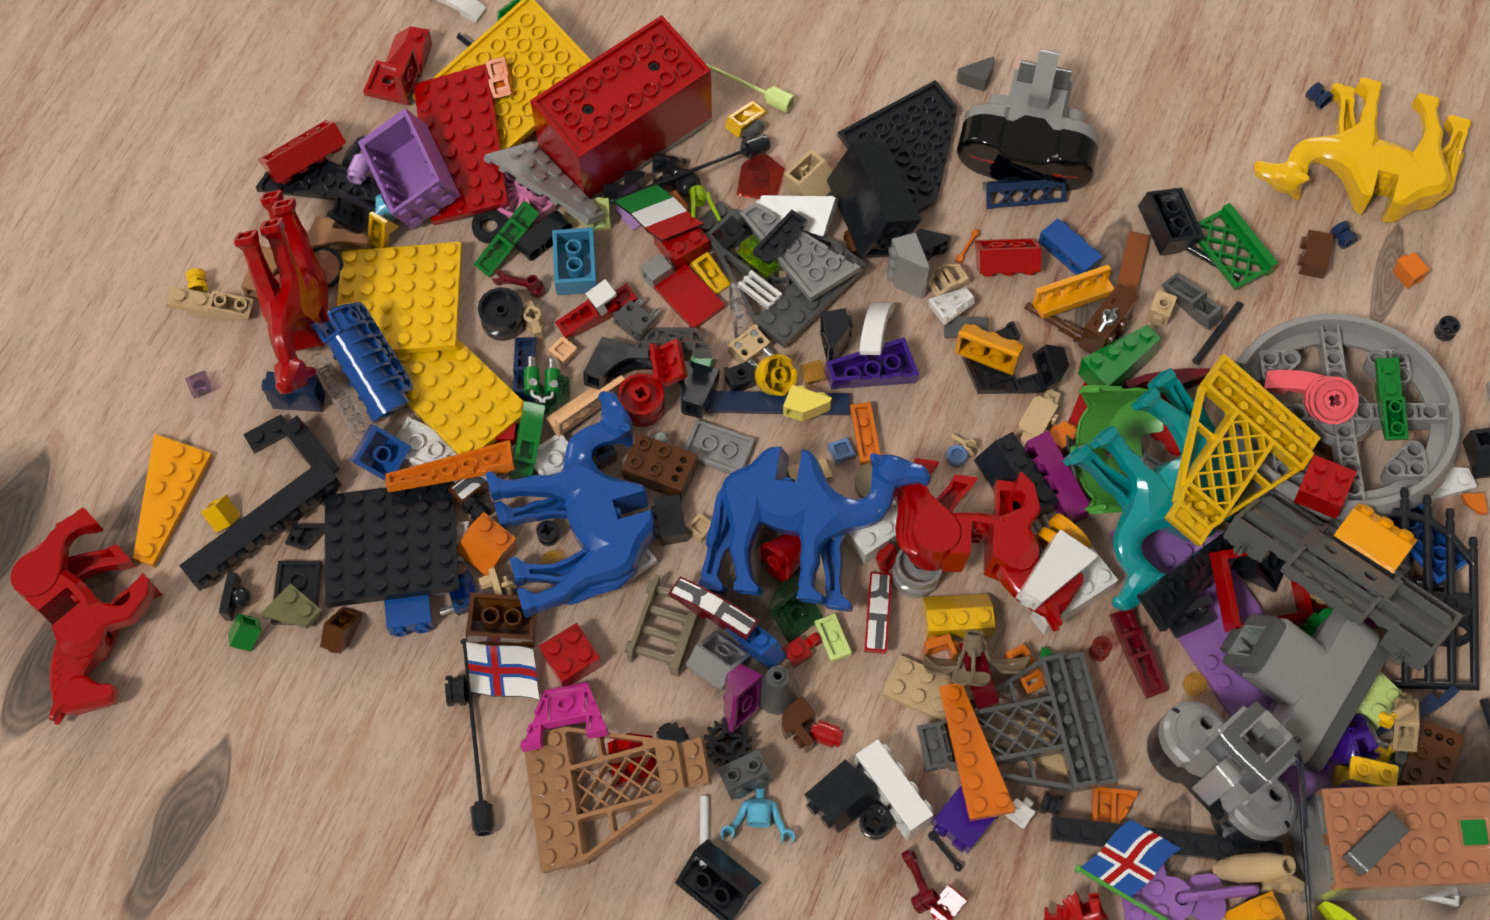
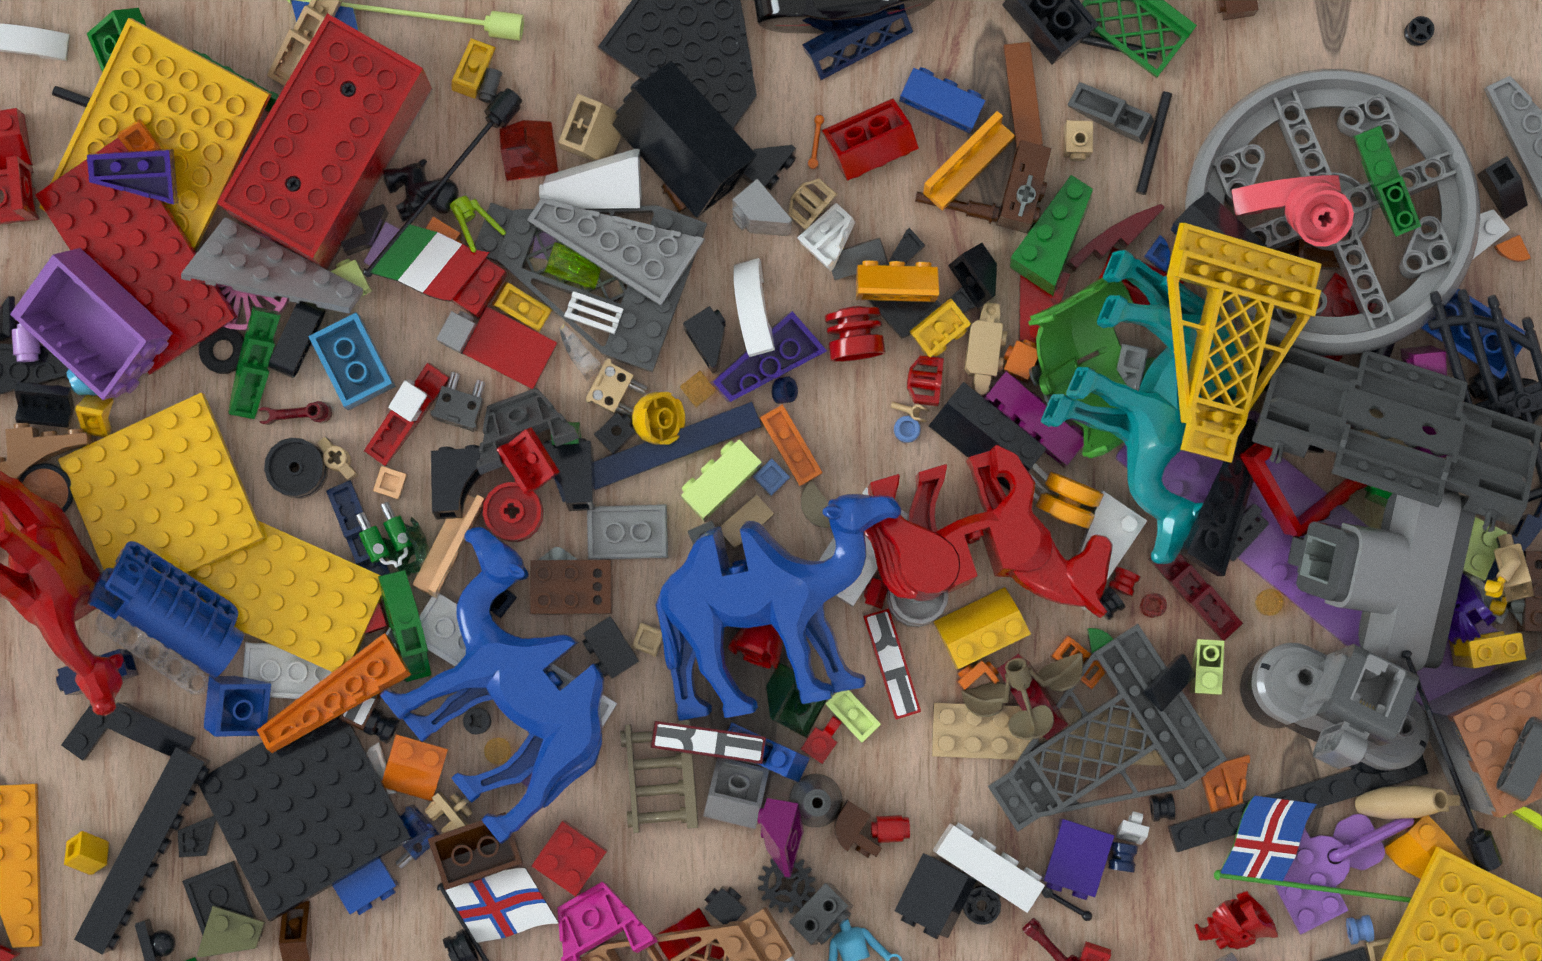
camera: 30 degrees left, 20 degrees up
black brick [711,215,746,249] -> none
black plate [753,209,808,265] -> none
light yellow slope [783,385,832,422] -> none
orange wing [939,683,1015,822] -> none
white slope [1015,529,1098,610] -> none
red brick [1294,455,1357,519] -> none
light orange slope [1334,503,1418,573] -> none
none -> dark purple wedge [87,149,178,205]
none -> yellowish green brick [681,439,762,521]
none -> dark blue tile [771,376,798,404]
none -> red wheel [825,306,886,362]
none -> red piece [907,355,944,406]
none -> yellow bracket [909,299,971,358]
none -> black wheel [1100,587,1126,620]
none -> red wheel [1108,567,1141,597]
none -> dark blue wheel [1108,842,1138,873]
none -> black slope [1143,654,1196,712]
none -> yellowish green slope [1190,639,1225,695]

